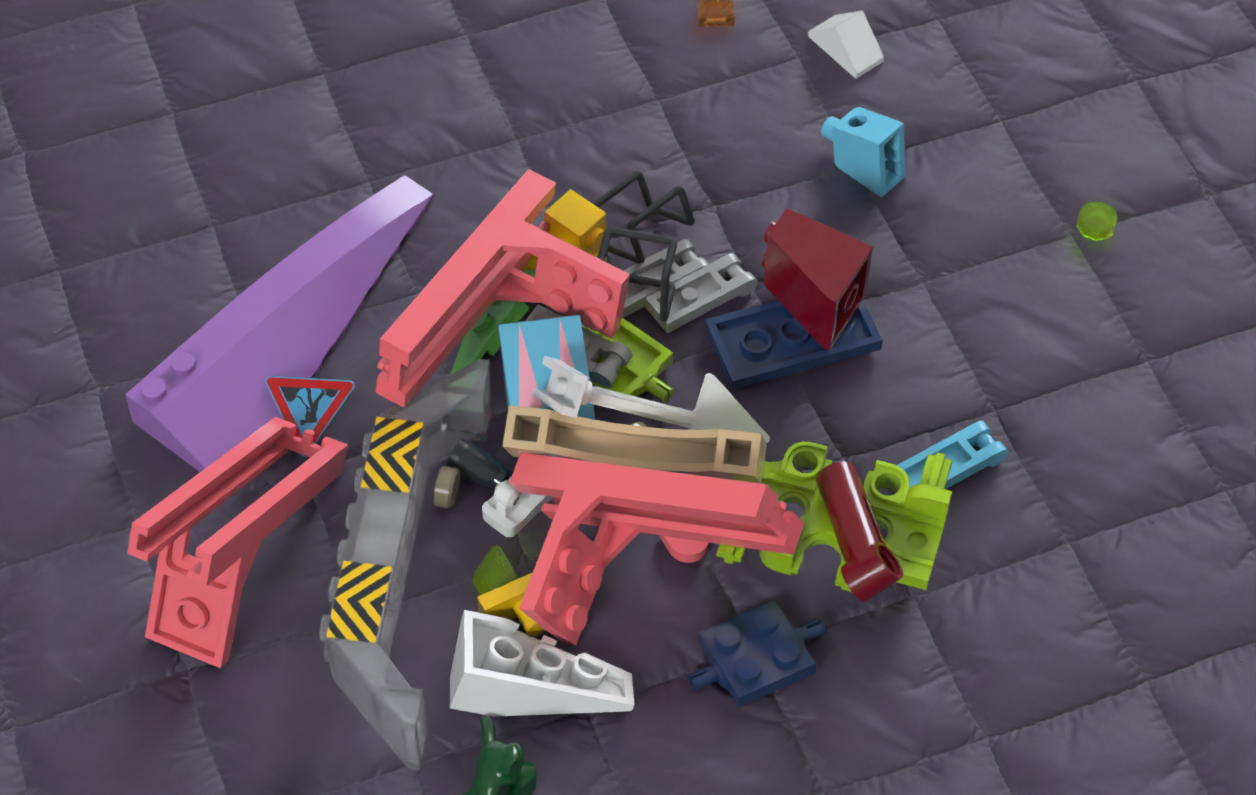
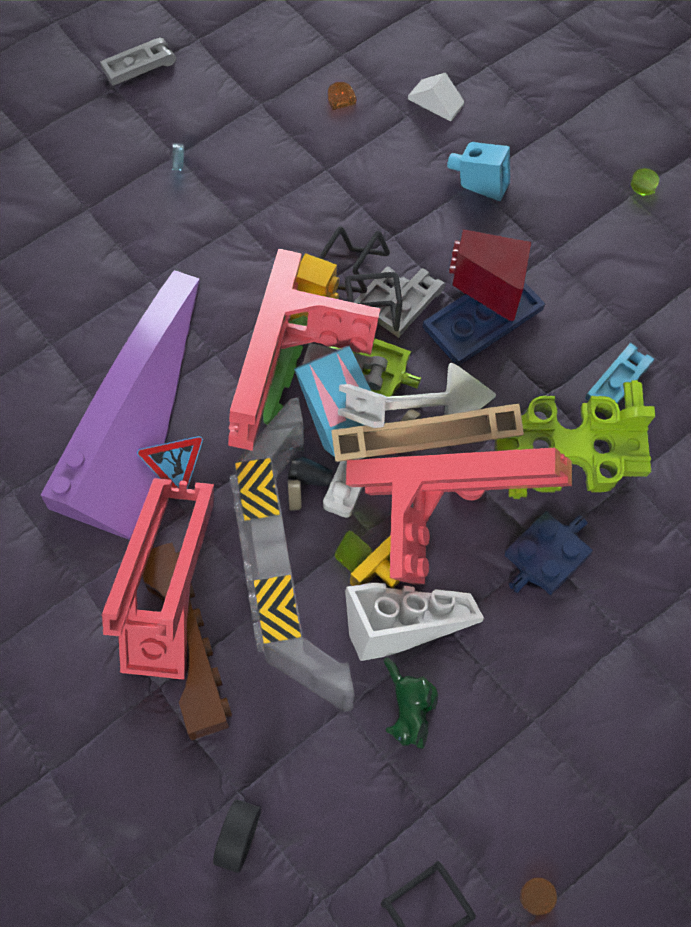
camera: 20 degrees left, 10 degrees up
dark red piece [816,462,903,602] -> none
none -> reddish brown arch [142,542,232,741]
none -> clear light blue tile [172,143,184,171]

